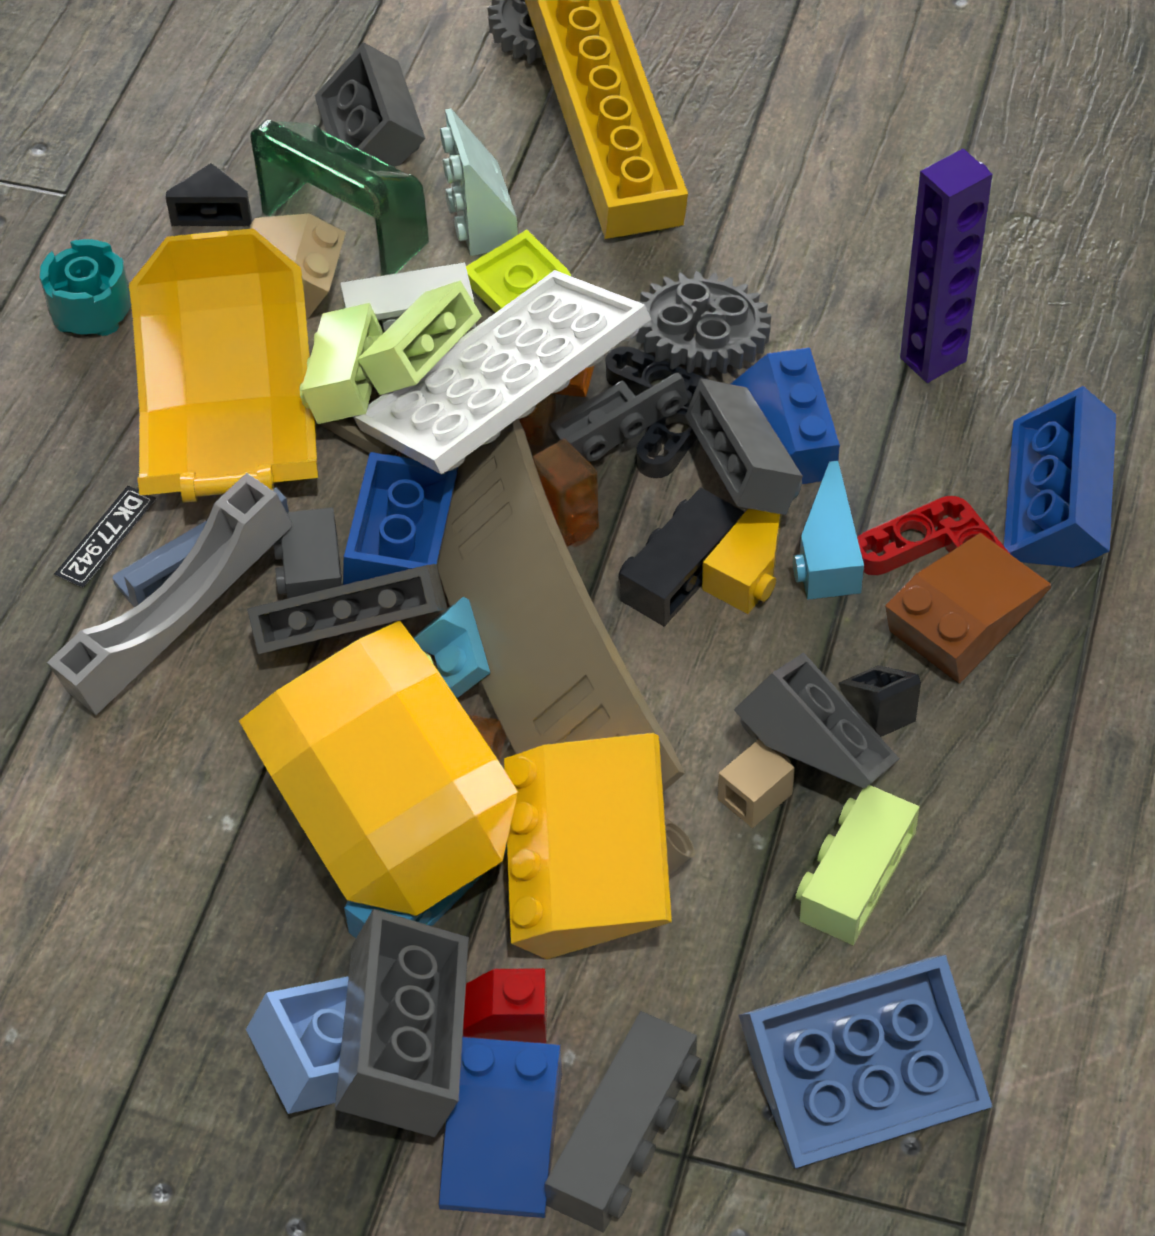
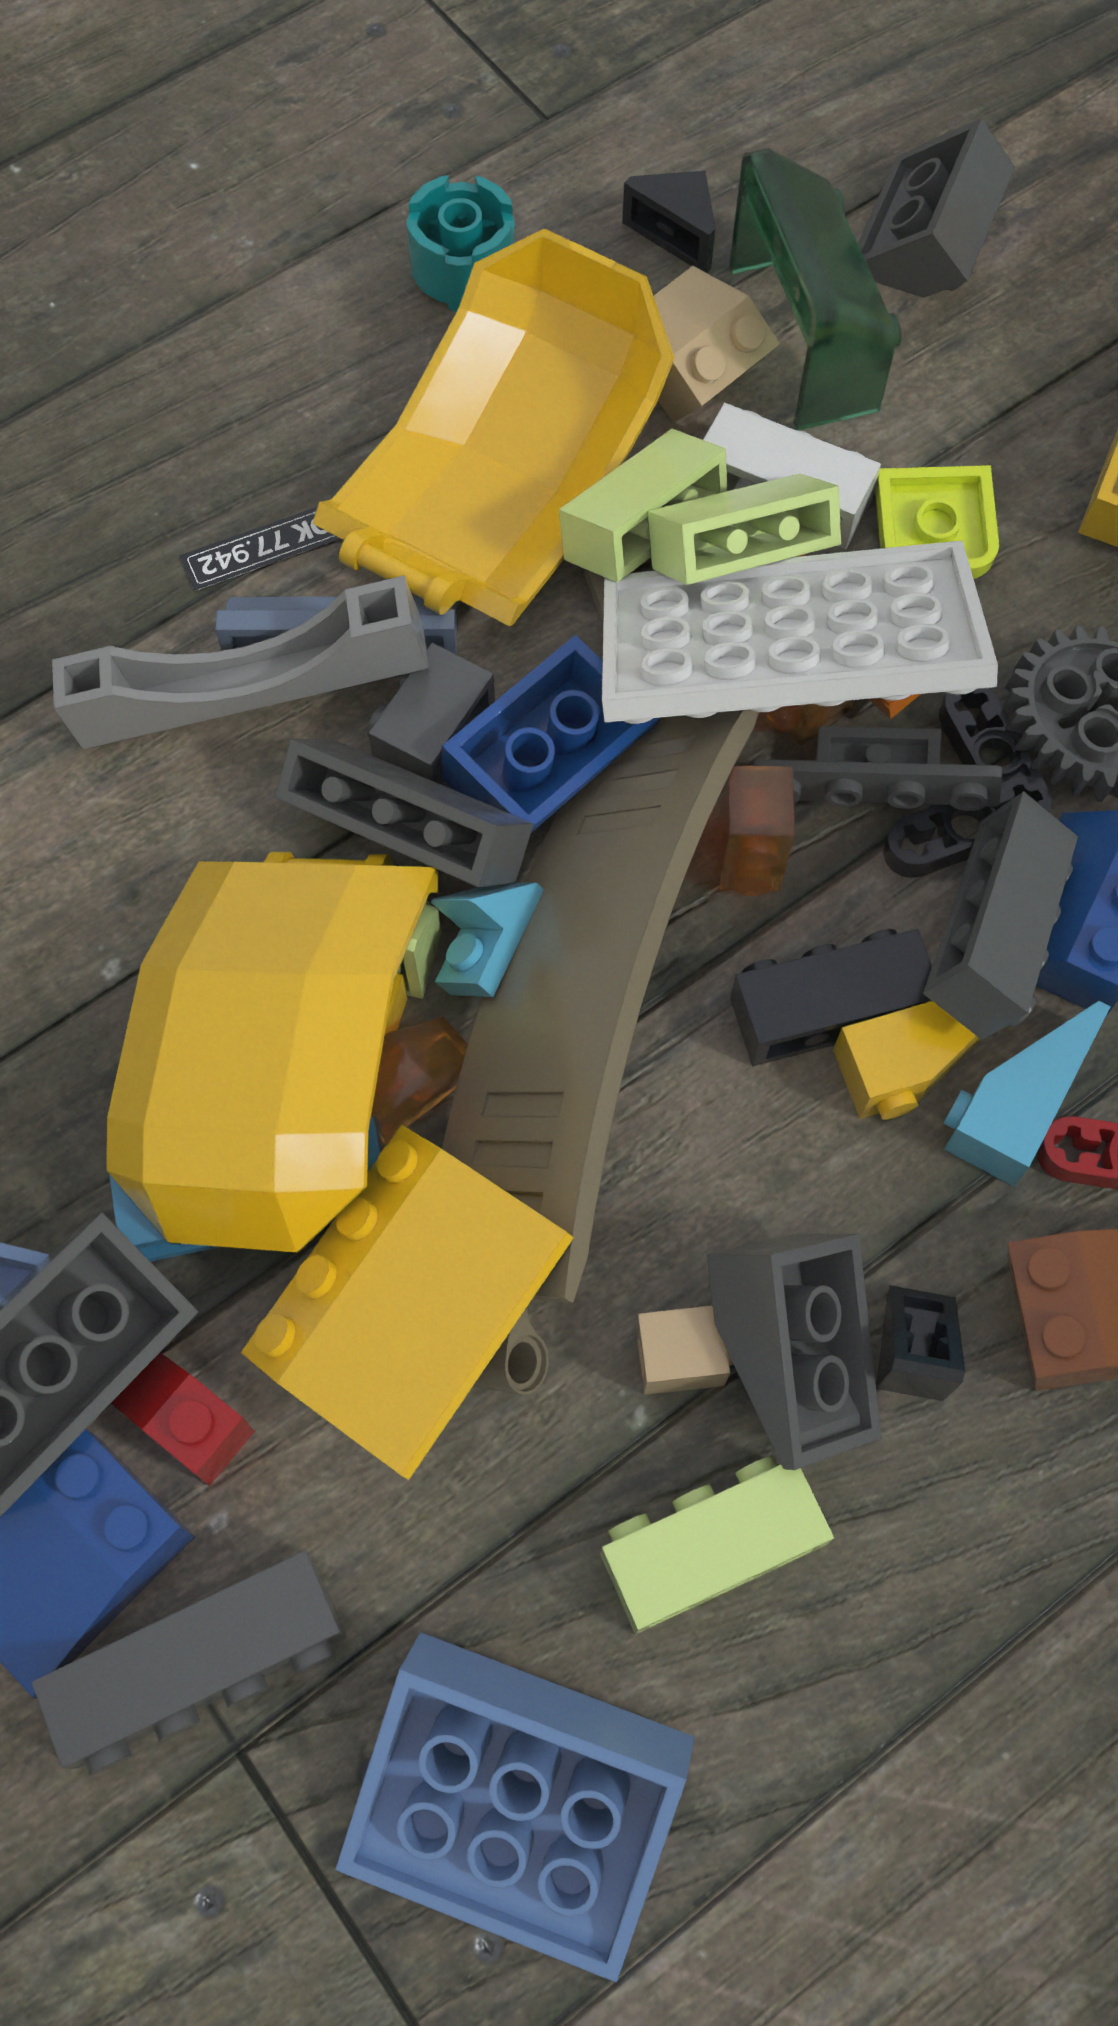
camera: 35 degrees right, 15 degrees up
light aqua slope [440,109,518,256] -> none

